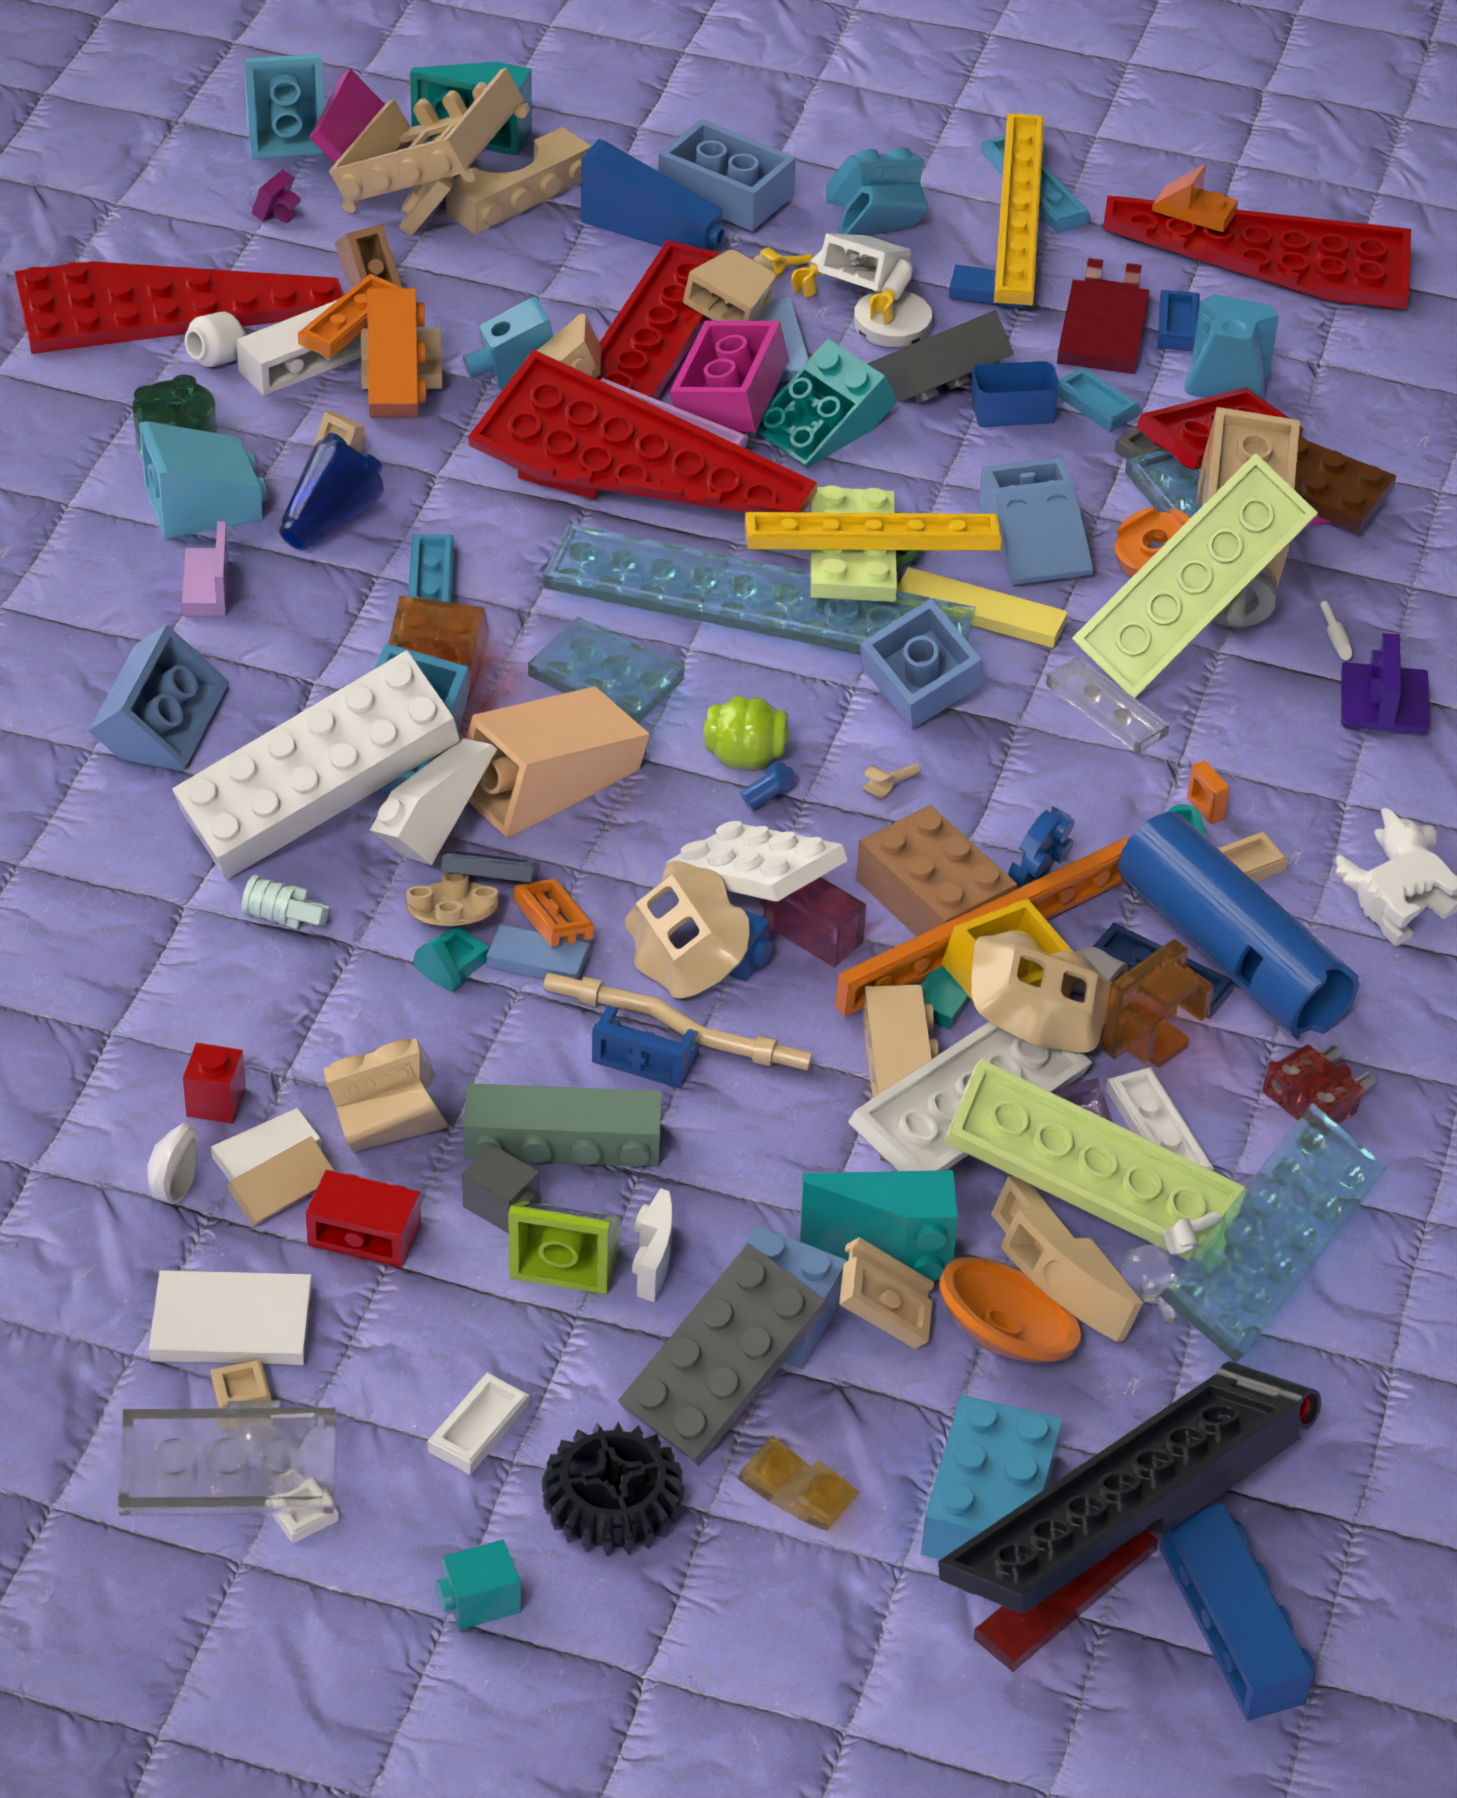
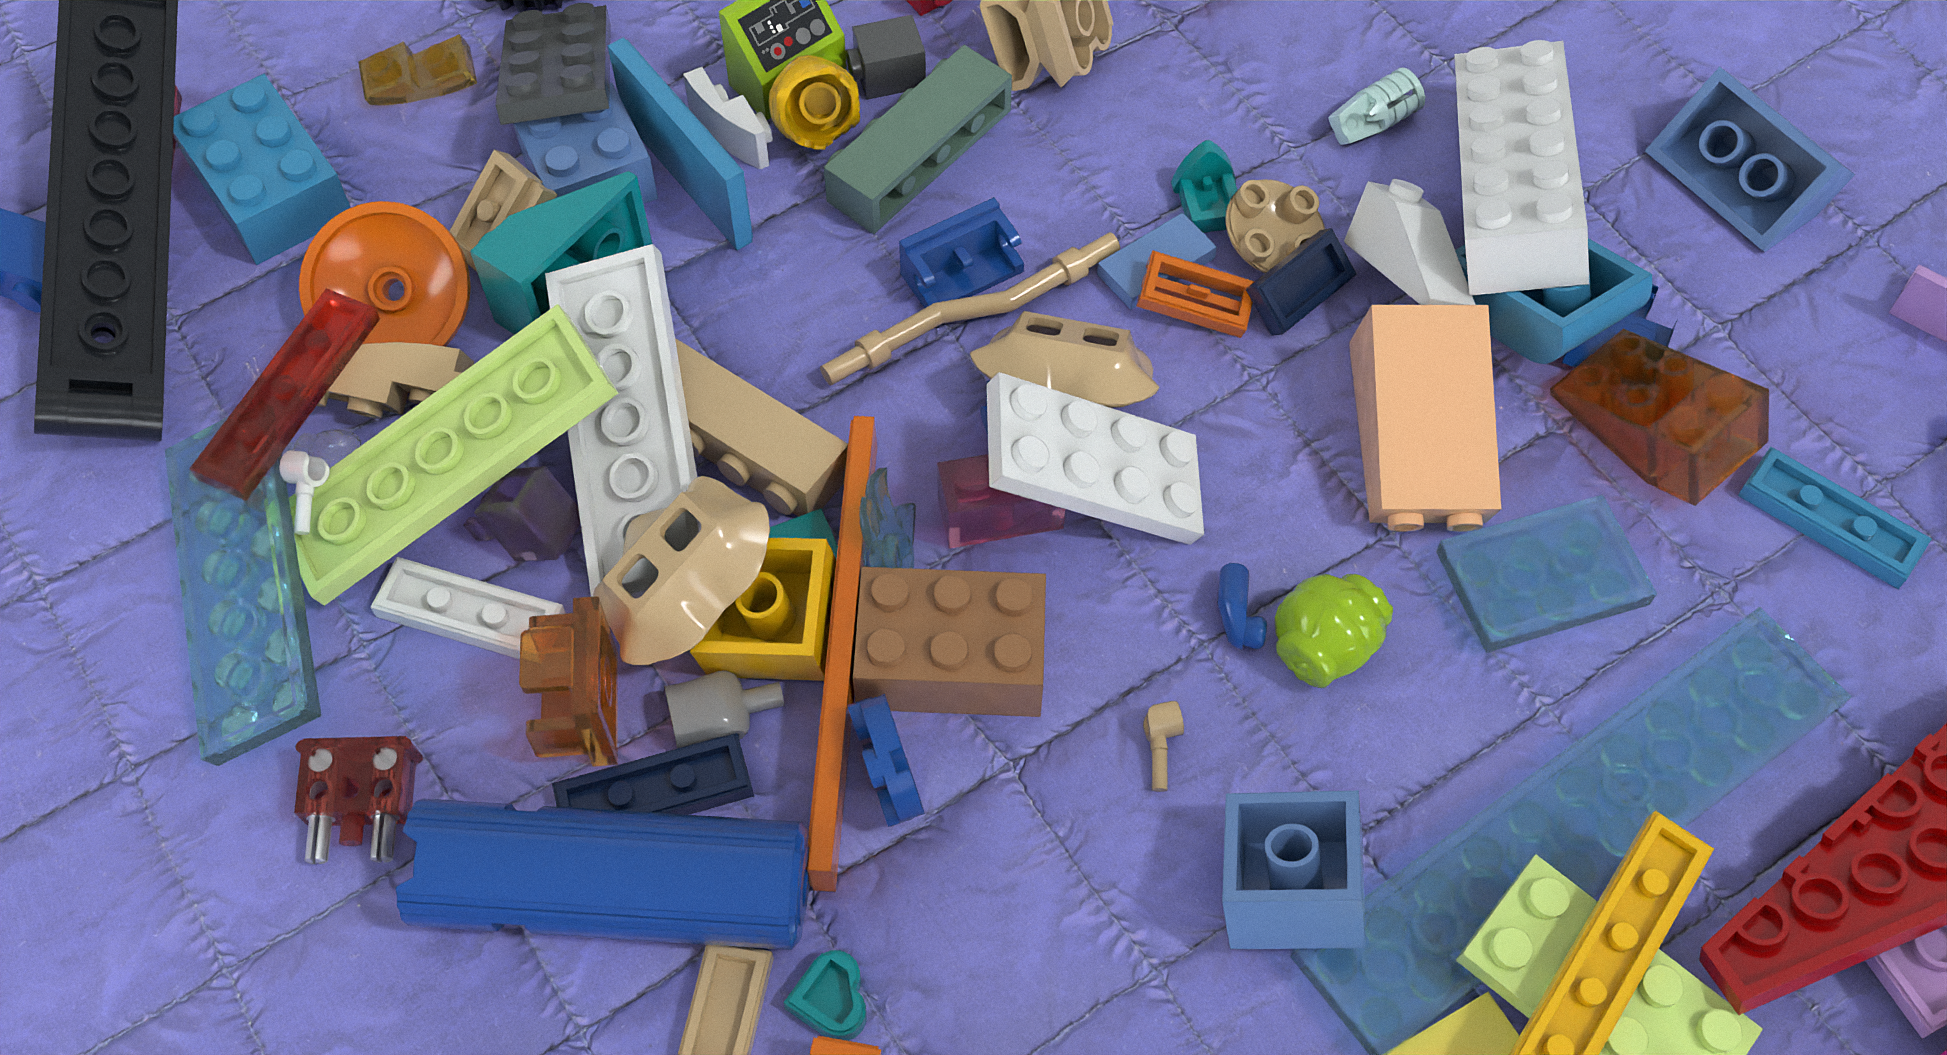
camera: 130 degrees right, 15 degrees up
none -> clear red tile [189,288,380,501]
none -> dark azure tile [607,37,753,250]
none -> yellow hair [769,55,860,150]
none -> clear light blue plate [859,467,916,569]

